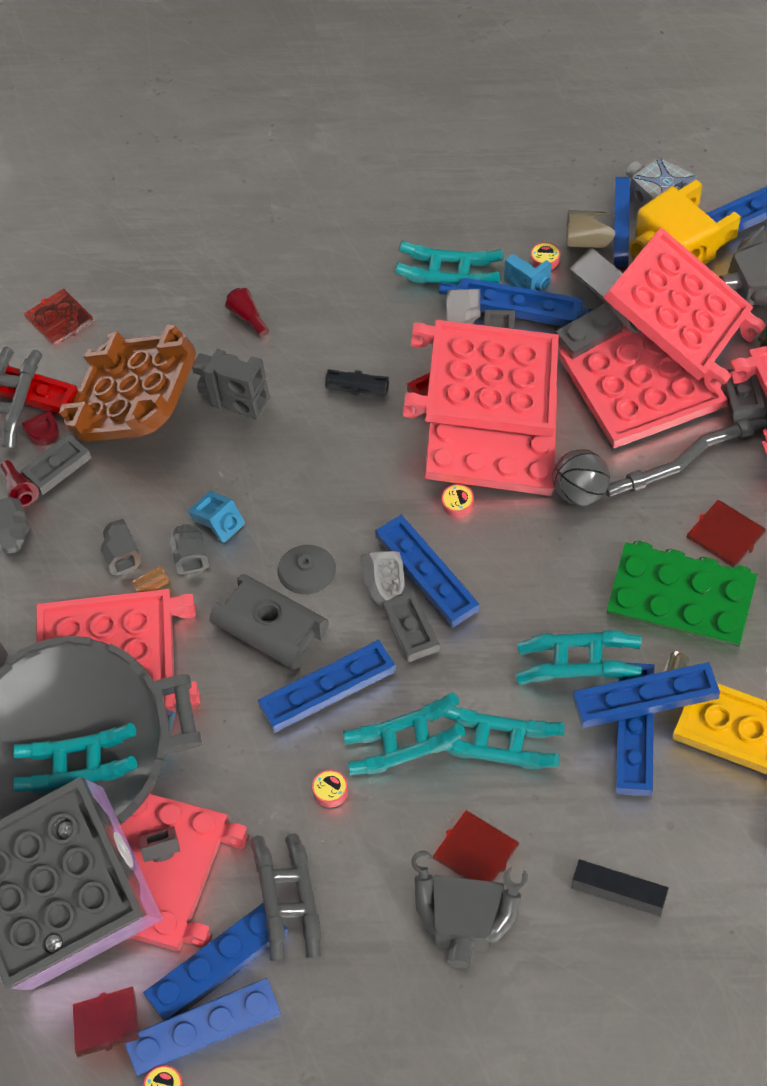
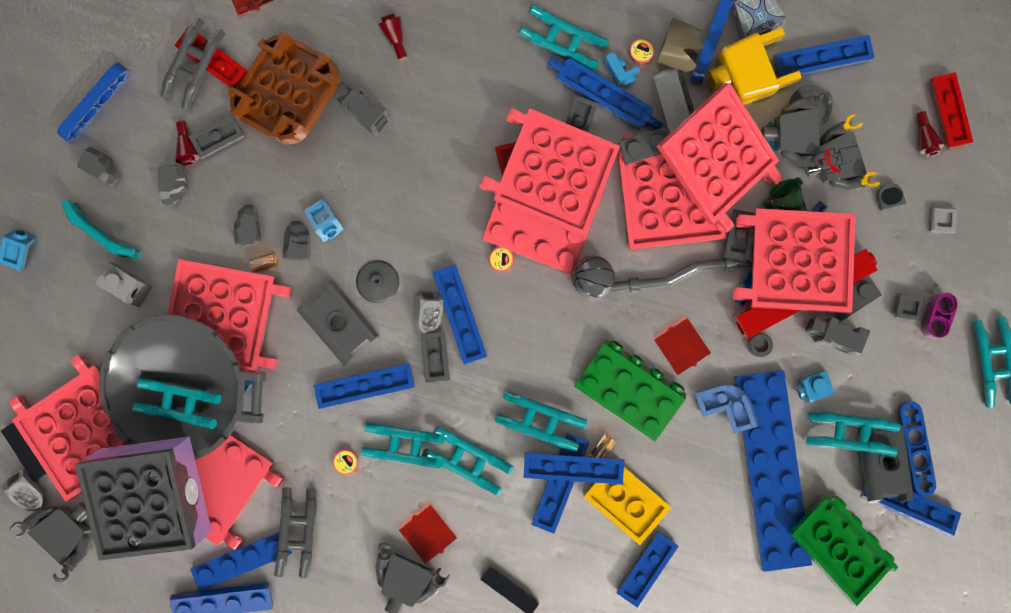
camera: 10 degrees right, 30 degrees up
dark red tile [22,411,59,446] -> none
clear red piece [73,986,140,1058] -> none
dark grey plate [139,826,180,862] -> none
black pin [325,369,389,396] -> none
light grey rock [446,289,481,324] -> none

